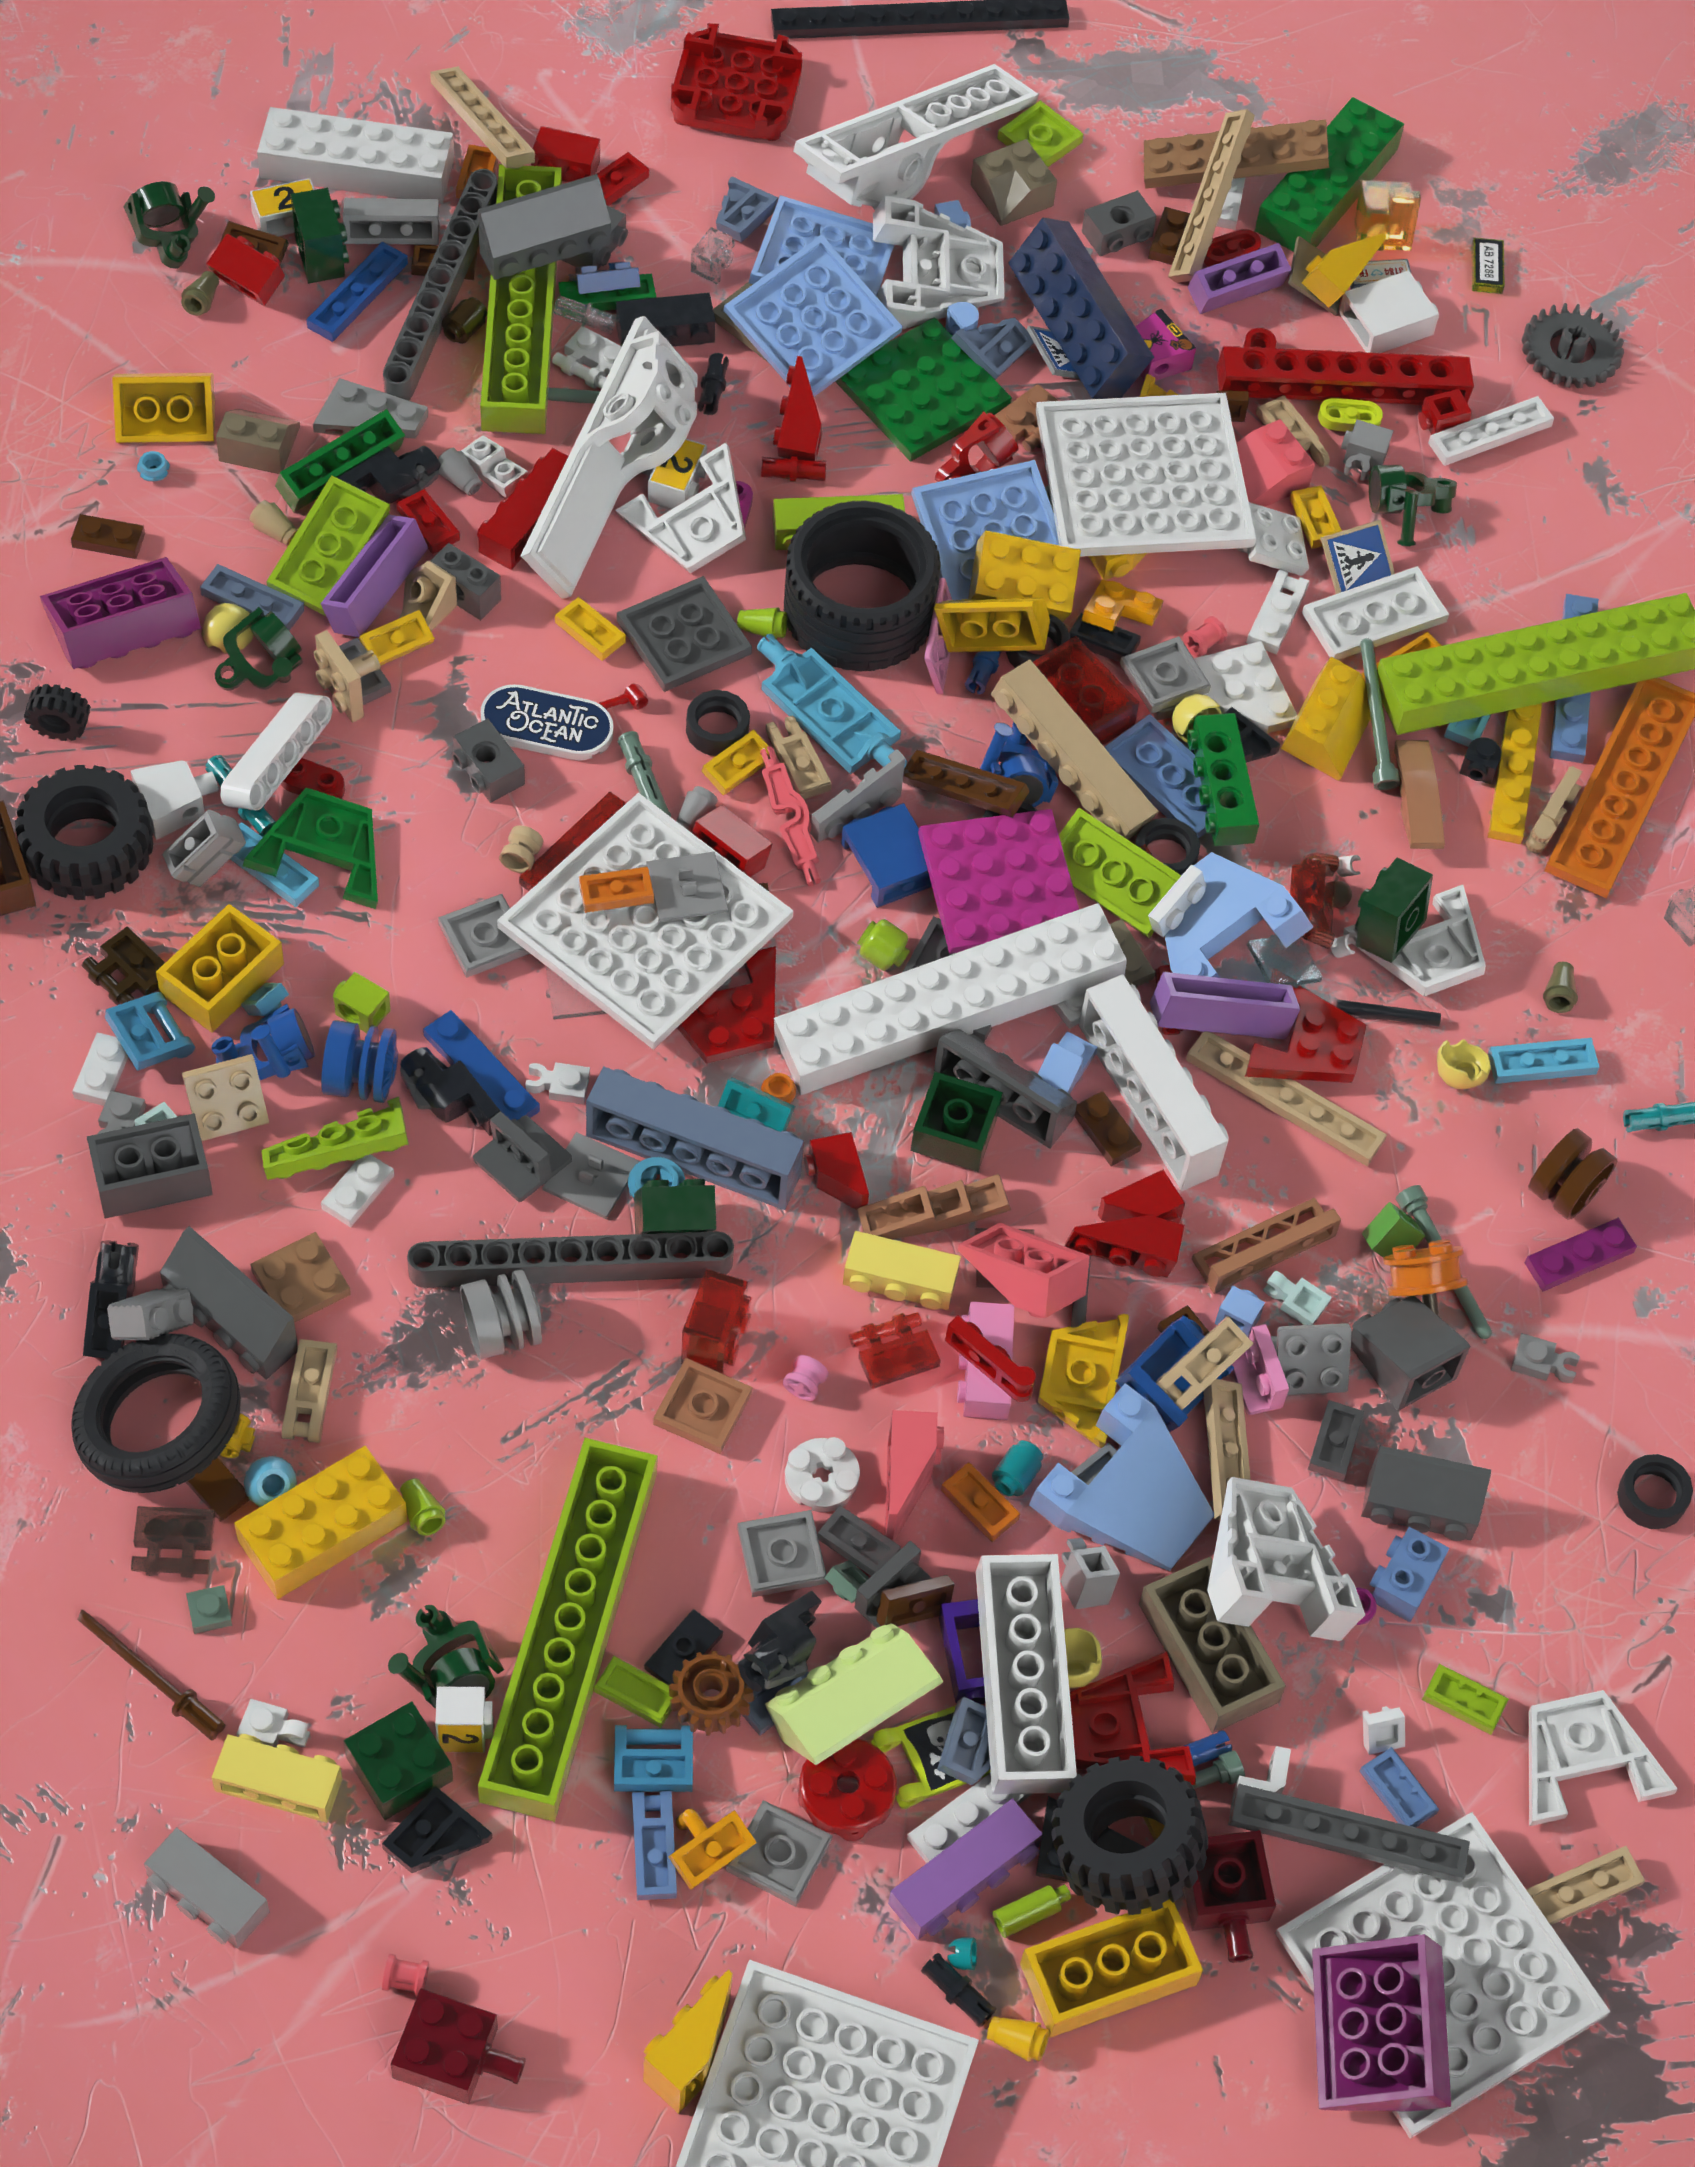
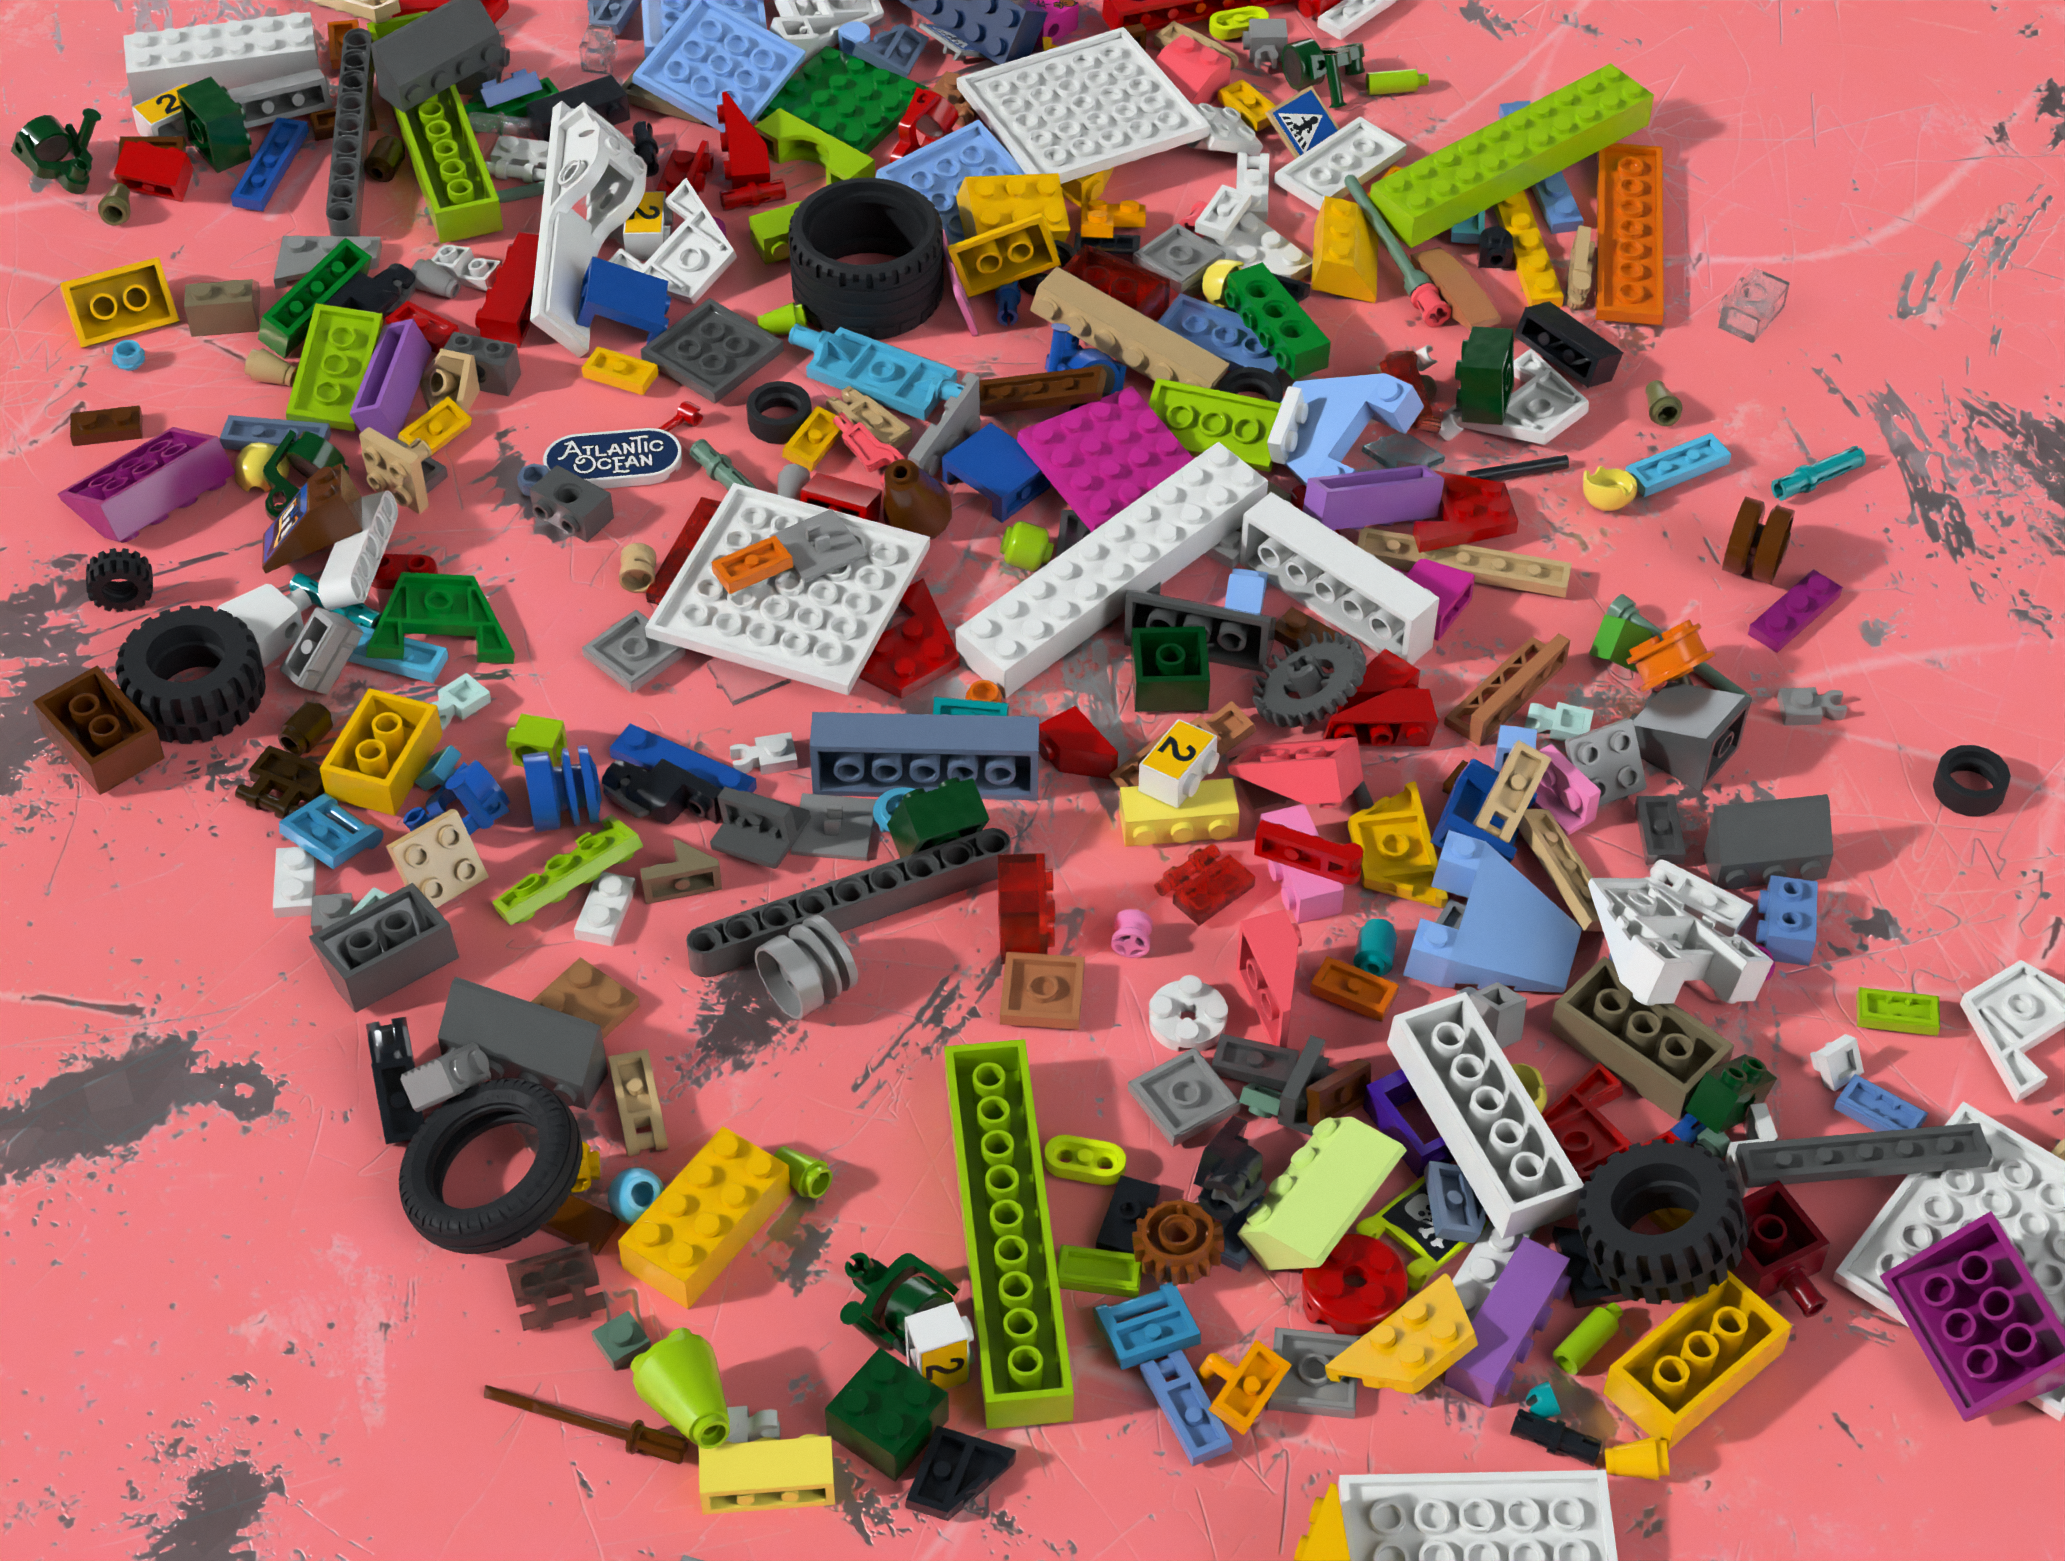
camera: 15 degrees left, 10 degrees down
none -> reddish brown slope [262,464,362,573]
none -> dark brown brick [278,702,333,756]
none -> light aqua plate [430,673,491,730]
none -> sand blue tile [517,463,550,496]
none -> blue panel [576,256,671,345]
none -> lime cone [631,1327,730,1449]
none -> dark tan slope [640,839,722,904]
none -> red bracket [656,140,714,199]
none -> lime arch [754,108,876,186]
none -> reddish brown cone [883,459,952,540]
none -> neon yellow plate [1044,1135,1126,1185]
none -> brick [1138,719,1220,808]
none -> white plate [1195,184,1252,242]
none -> dark grey gear [1252,631,1367,728]
none -> yellow wing [1325,1273,1478,1395]
none -> lime cylinder [1365,69,1429,95]
none -> dark pink torso [1391,559,1475,641]
none -> coral bush [1411,283,1452,327]
none -> black brick [1514,301,1624,388]
none -> white plate [1645,860,1753,937]
none -> dark green brick [1685,1054,1777,1134]

